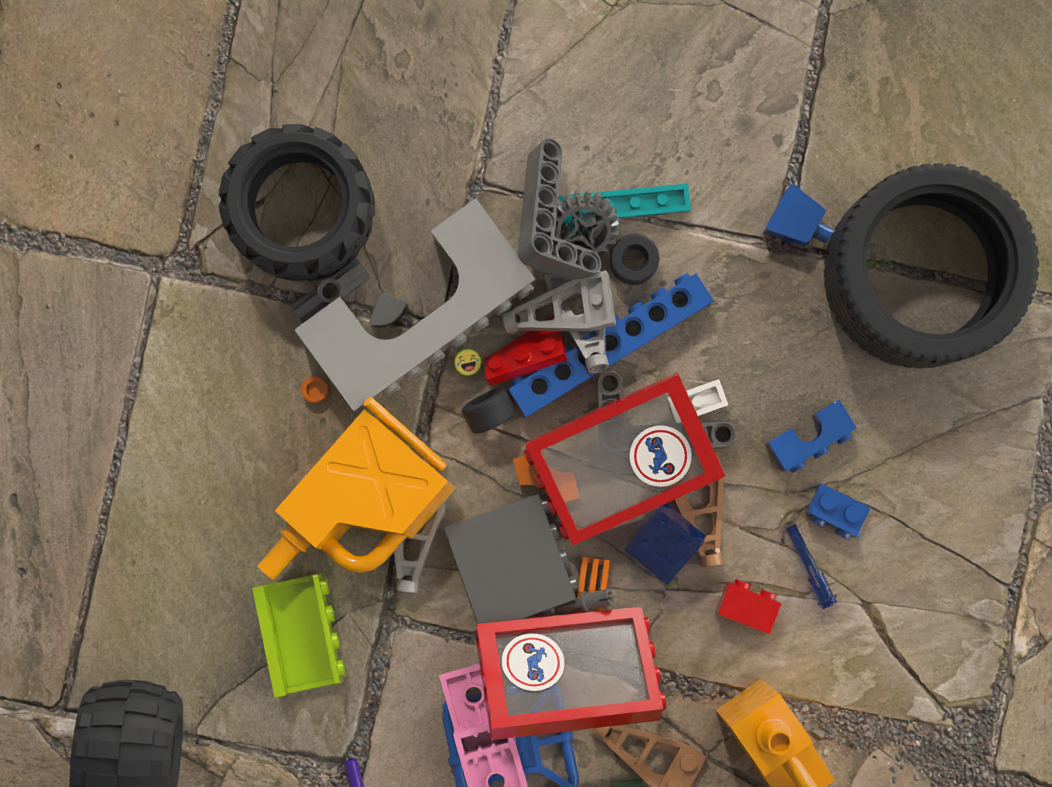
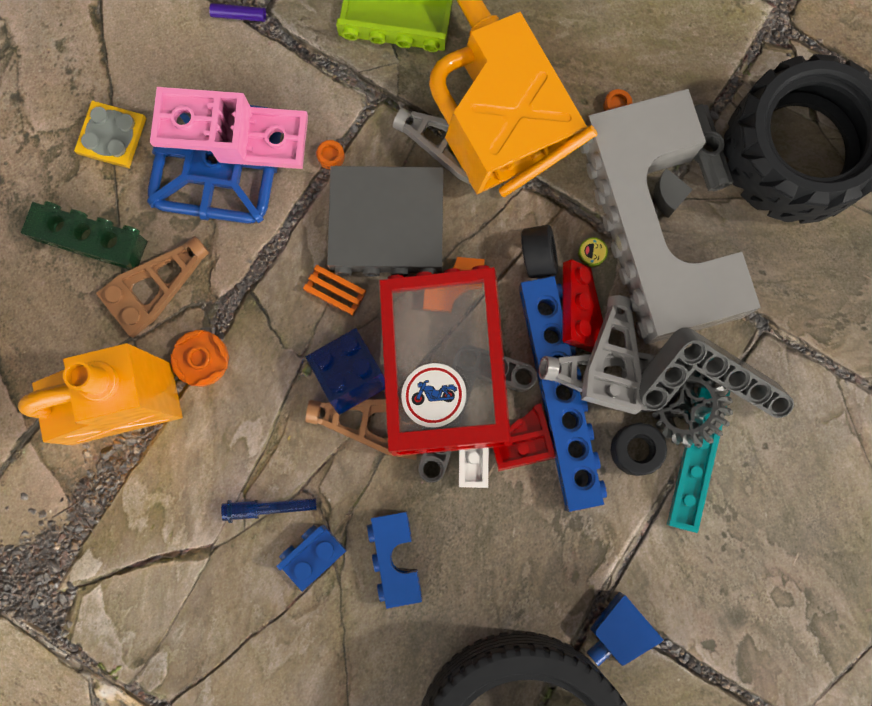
camera: 115 degrees right, 5 degrees down
window [475,607,666,740] -> none
dark grey pin [537,588,614,617] -> none
red brick [715,579,782,634] -> none
none -> orange tile [170,330,229,387]
none -> orange tile [316,140,345,170]
none -> red wing [492,403,555,472]

